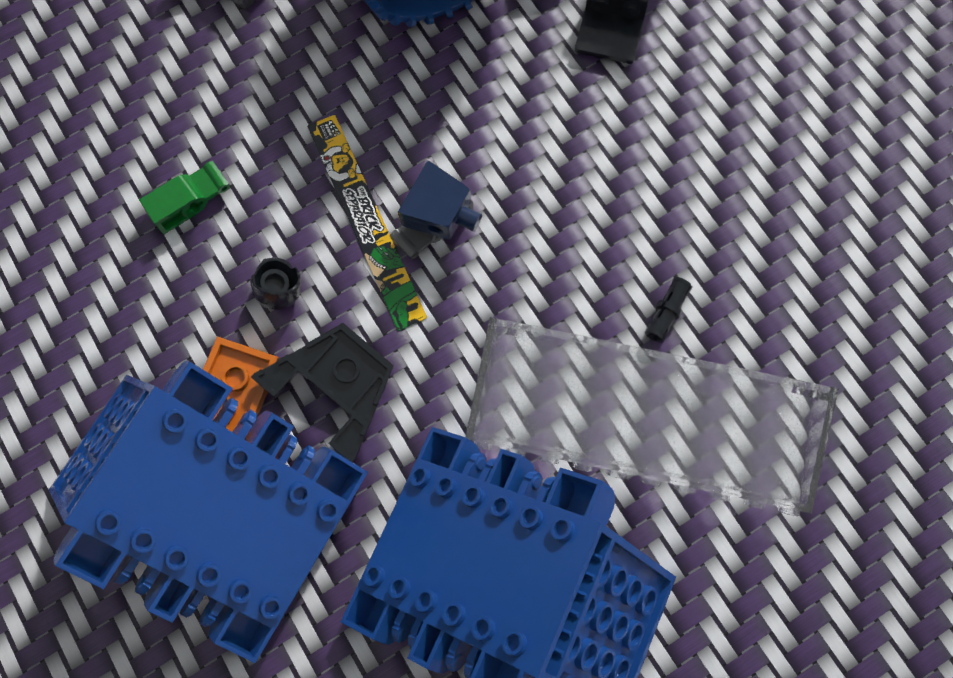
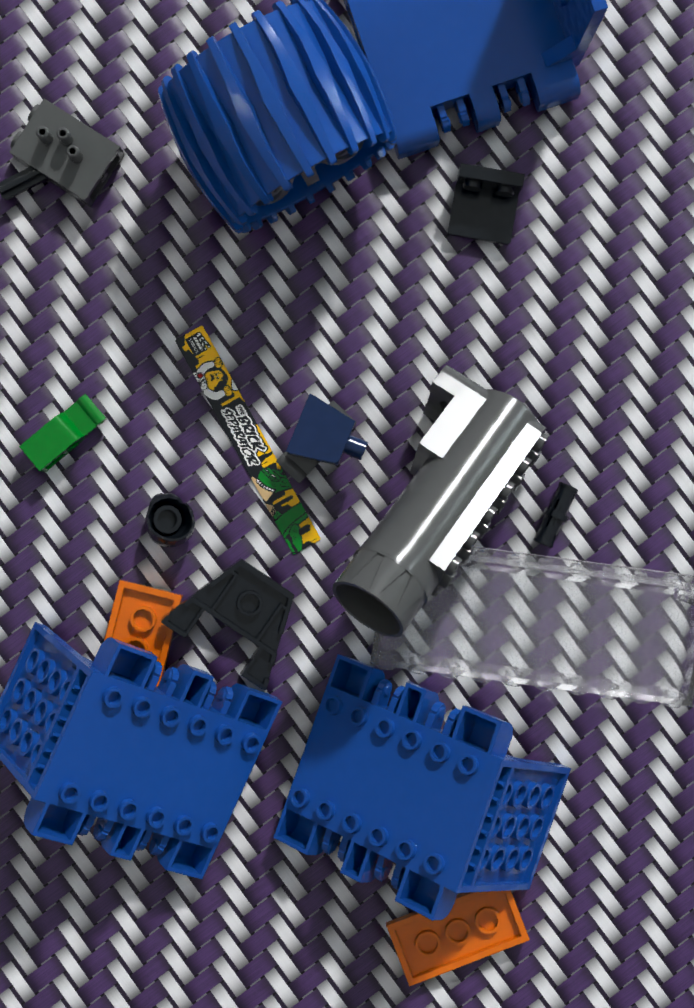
camera: 15 degrees left, 15 degrees up
none -> dark grey piece [332,365,549,637]

